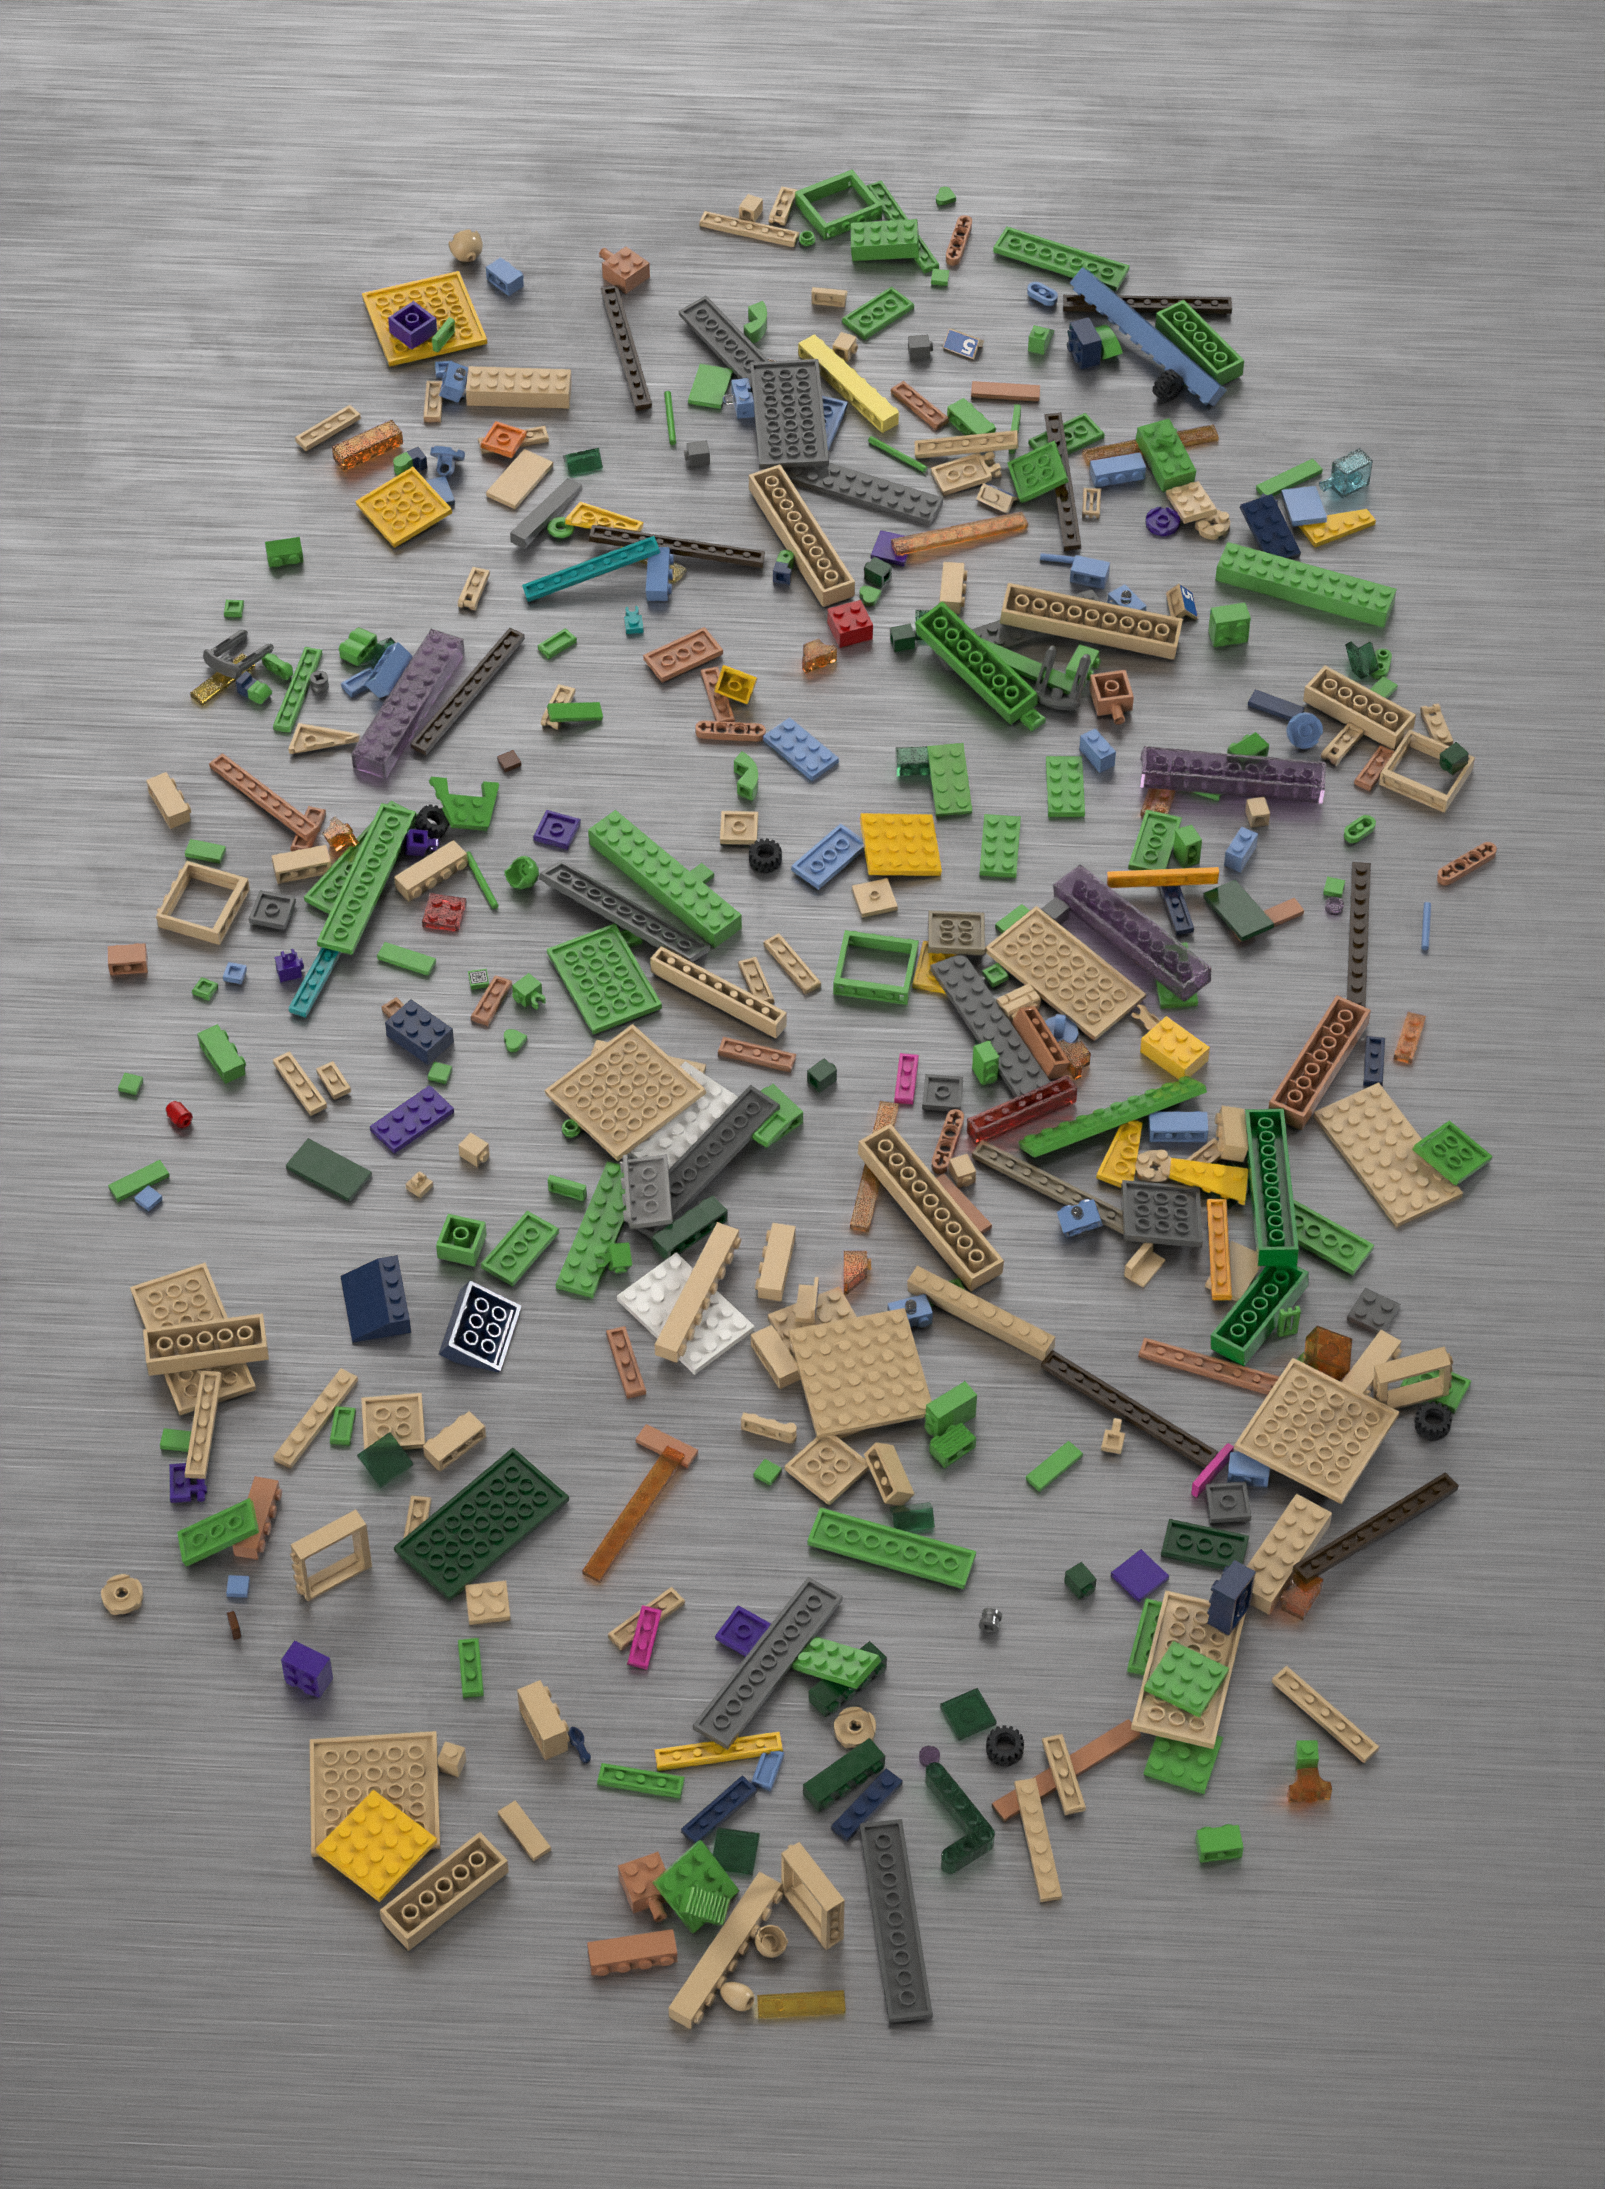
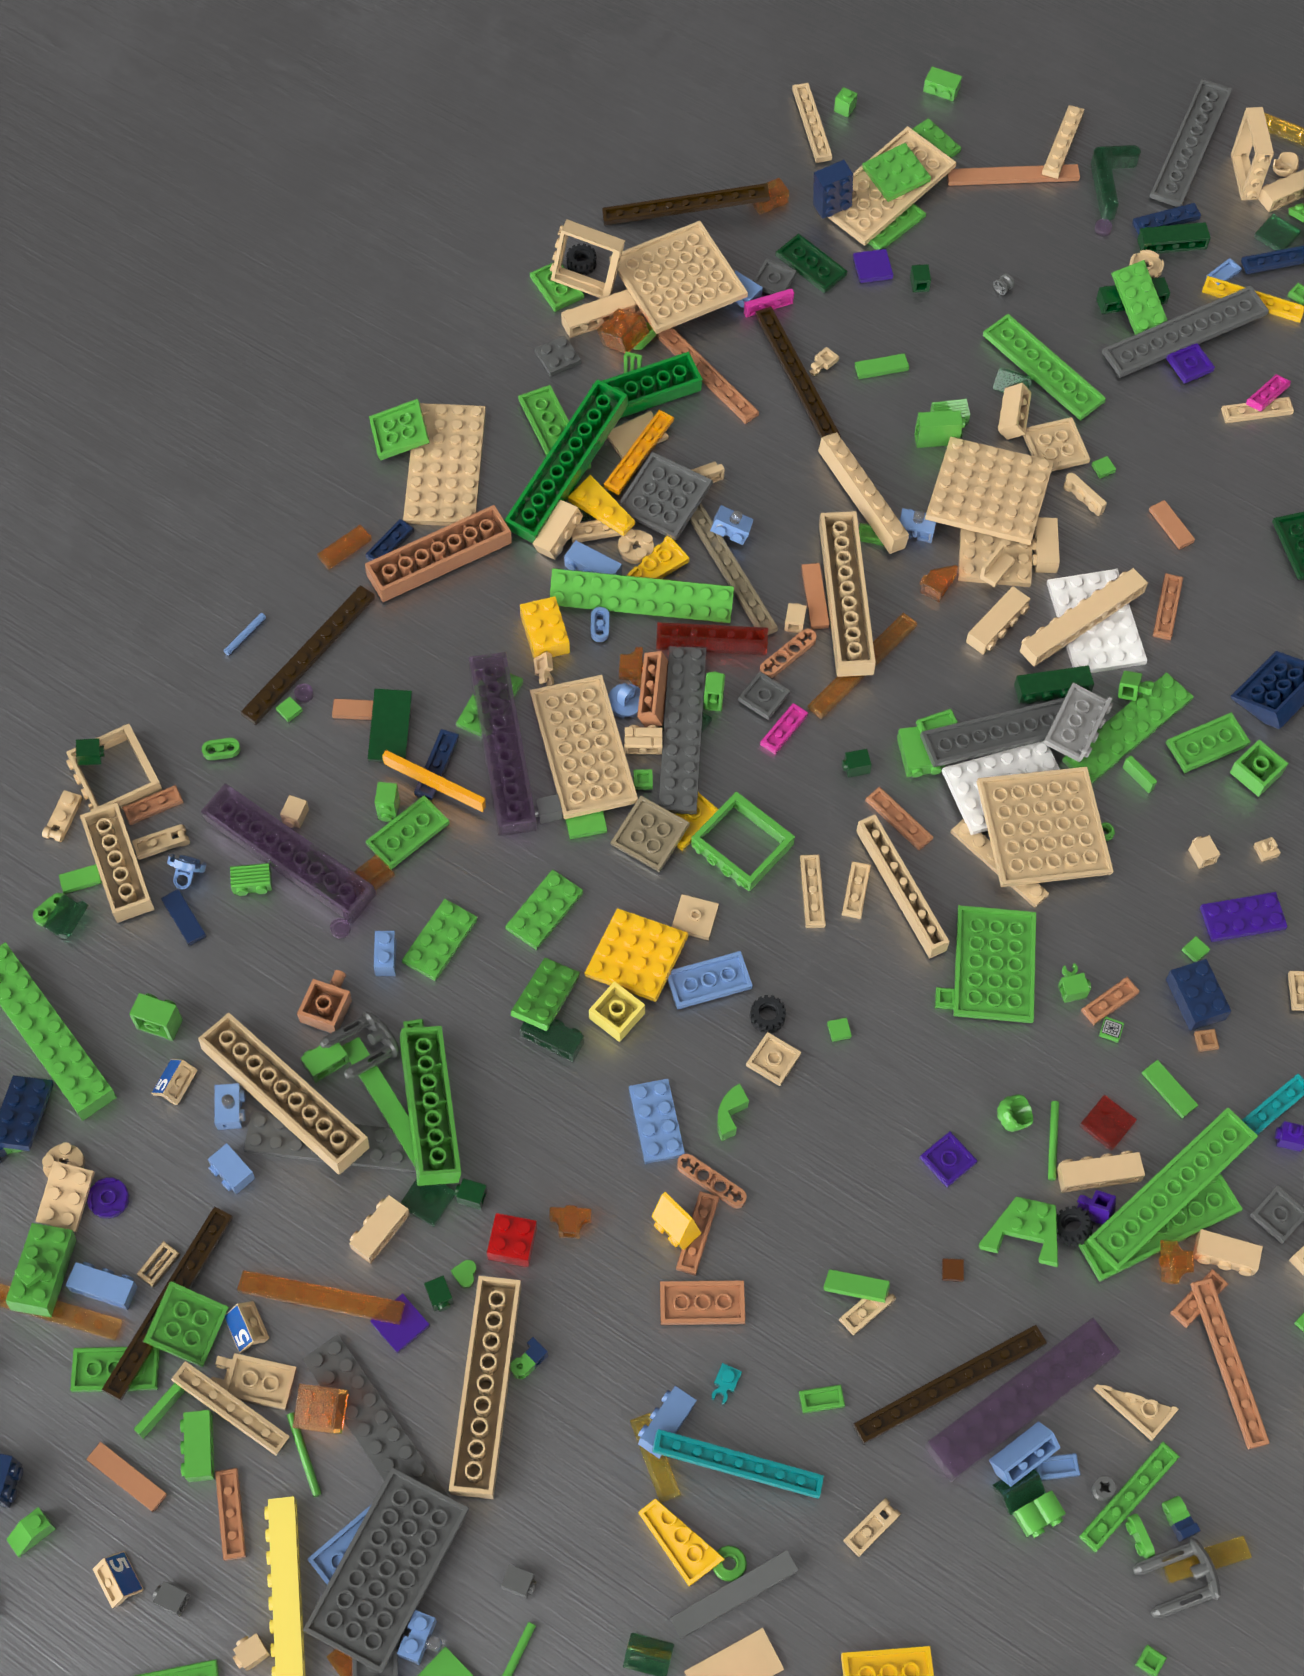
camera: 150 degrees left, 10 degrees up
bright green tile [504,1029,527,1052] -> none
dark grey plate [539,861,710,962] -> none
clear orange tile [582,1445,685,1583] -> none
bright green brick [588,810,742,949] -> none
dark brown plate [589,525,765,568] -> none
clear green tile [940,1688,997,1740] -> none
black tyre [986,1725,1024,1766] -> none
medium blue bar [1040,553,1075,564] -> none
tan tile [1042,1734,1086,1815] -> none
medium blue brick [1224,827,1258,873] -> none
tan brick [1247,1494,1332,1615] -> none
clear orange brick [1287,1768,1332,1803] -> none
nougat beam [1437,842,1497,886] -> none
none -> clear orange brick [292,1384,349,1434]
none -> light yellow brick [589,981,645,1042]
none -> medium blue plate [591,607,609,642]

